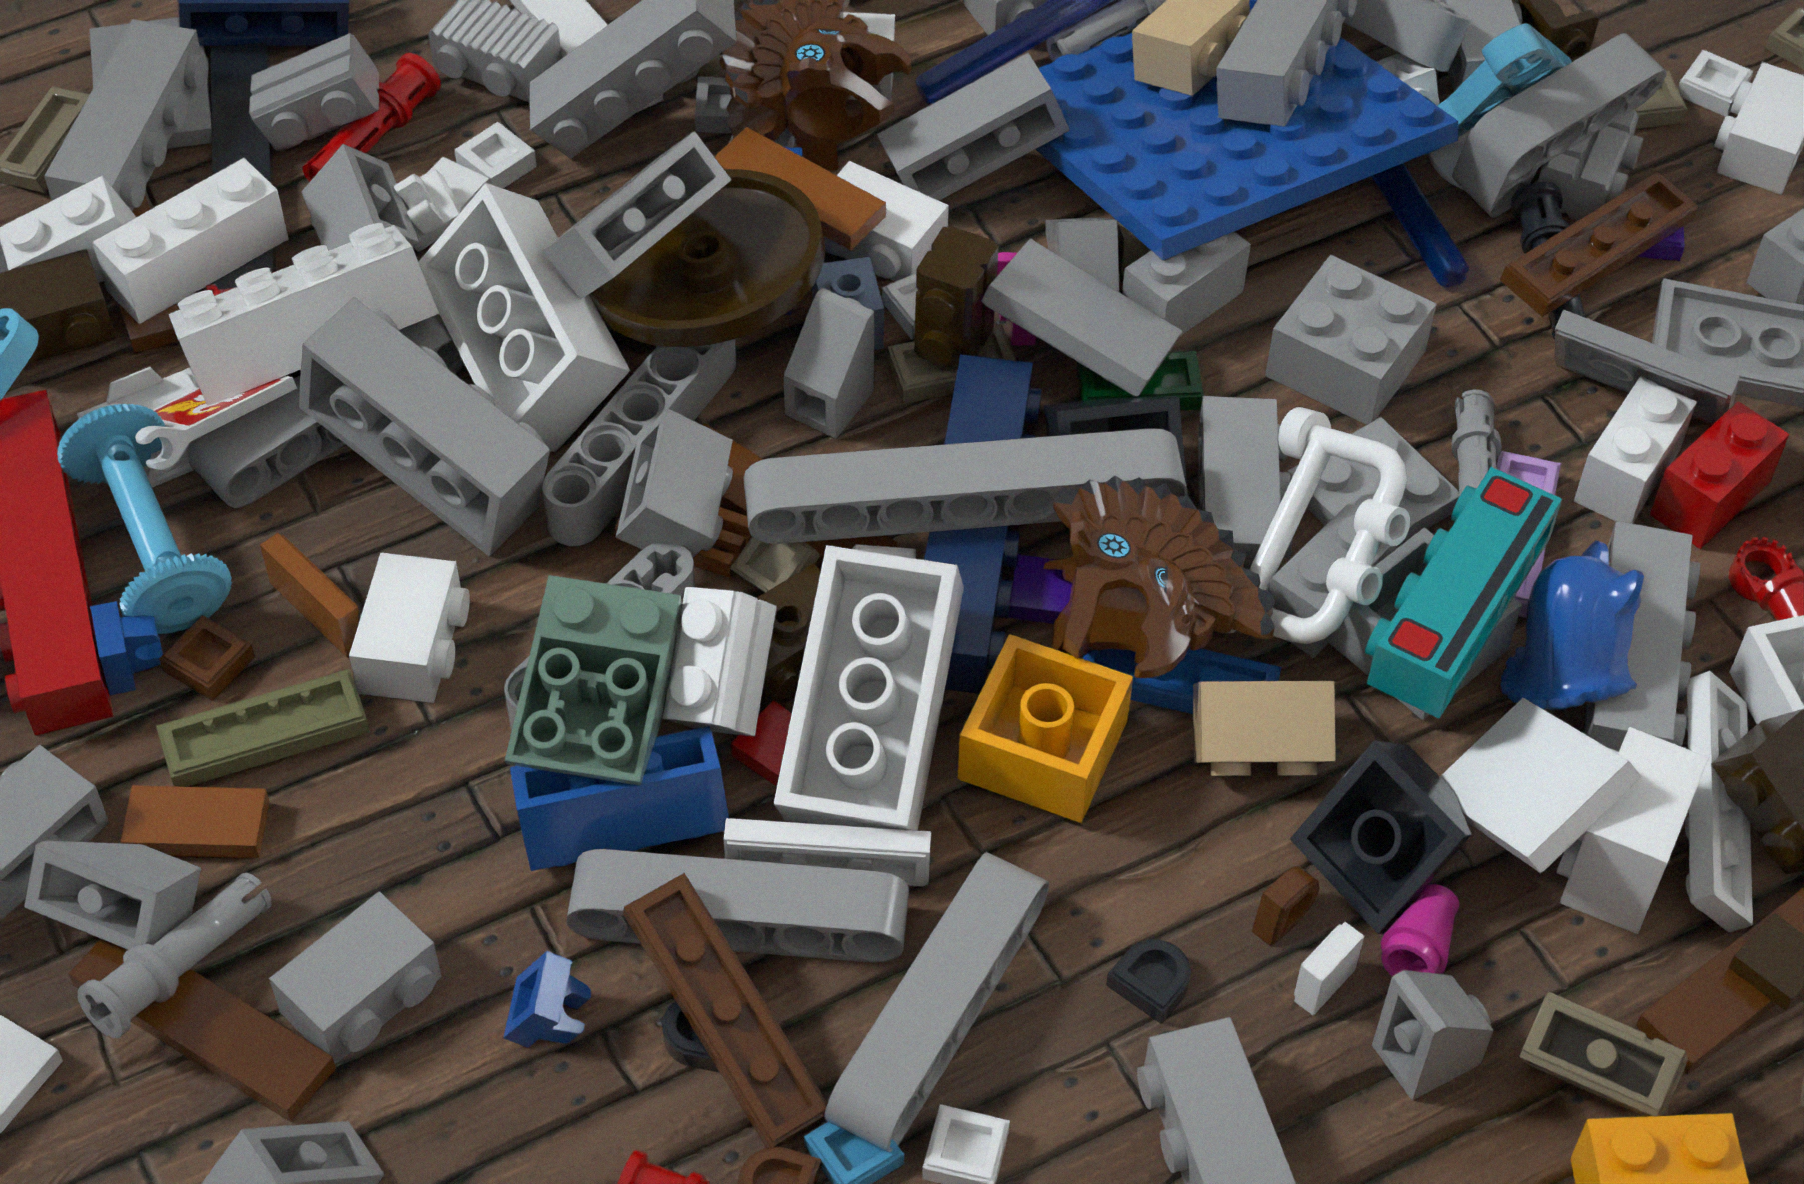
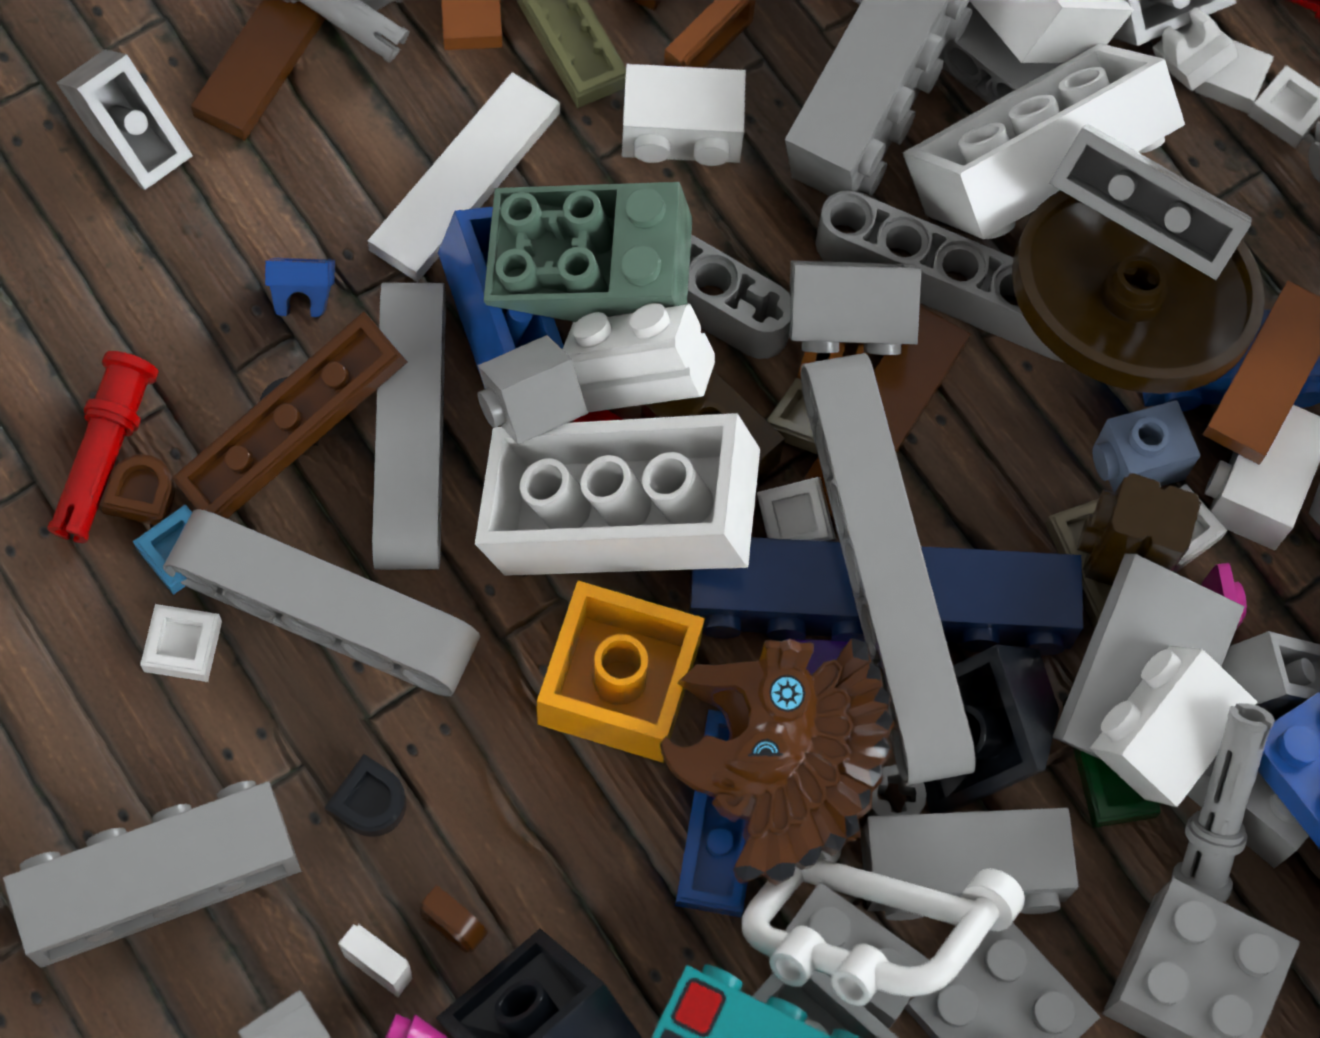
camera: 80 degrees right, 15 degrees up
light grey brick [269,891,441,1064] -> none
white tile [724,818,931,886] -> none
light grey slope [784,287,874,439] -> none
tan brick [1193,681,1335,776] -> none
none -> white tile [368,72,560,282]
none -> light grey brick [477,335,588,445]
none -> white brick [1090,646,1257,807]
none -> light grey pin [1171,703,1274,902]

